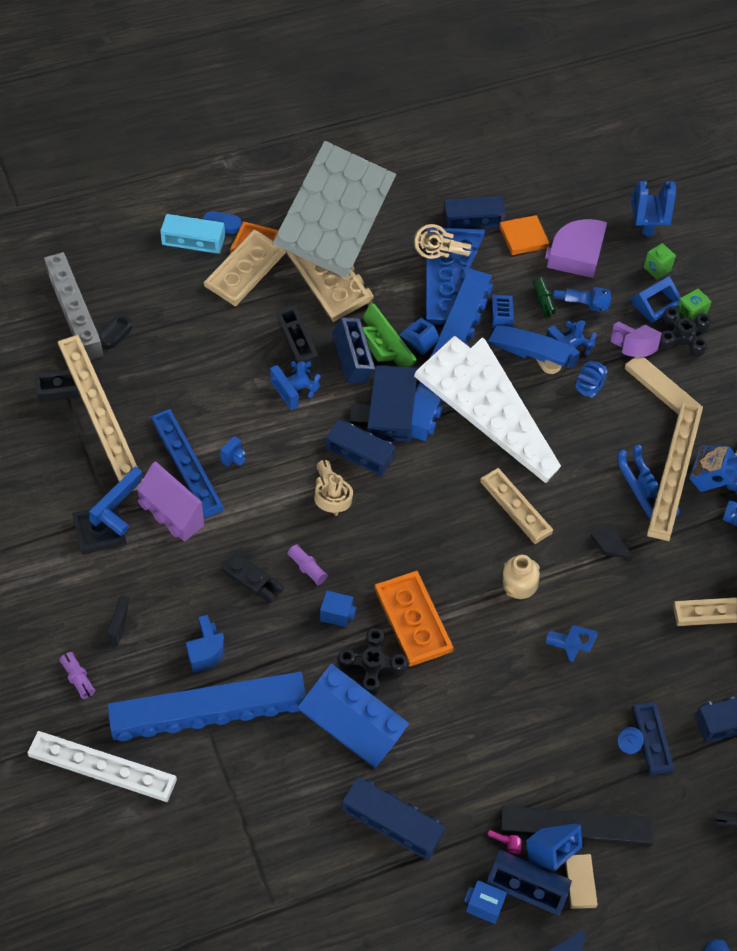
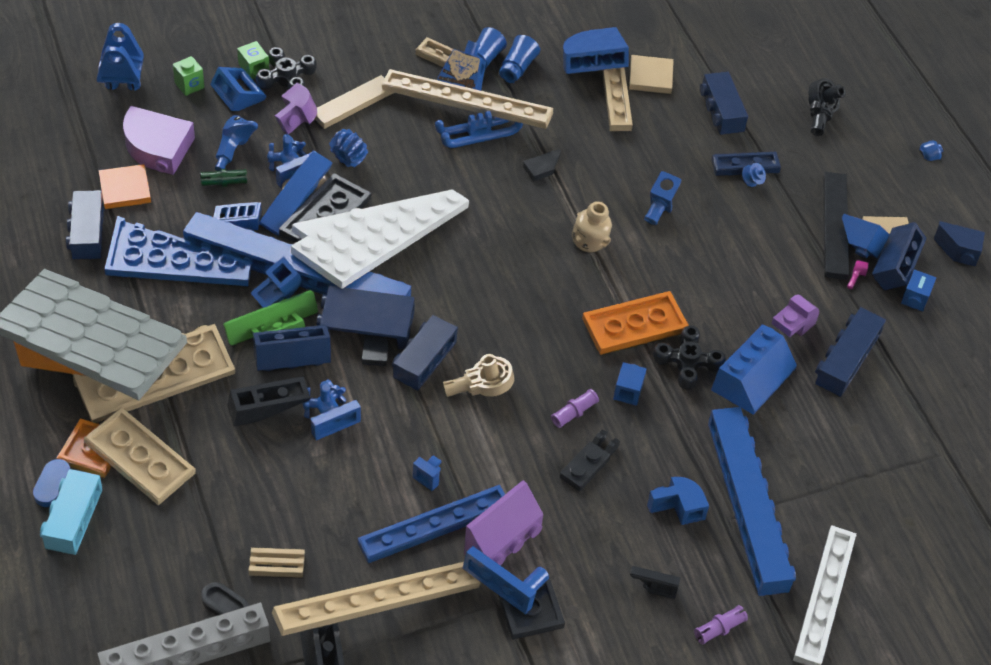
camera: 90 degrees left, 5 degrees down
tan pin [414,224,471,259] -> none
tan tile [481,468,553,544] -> none
none -> tan tile [249,548,305,578]
none -> plate [279,173,371,243]
none -> medium lavender brick [771,295,819,337]

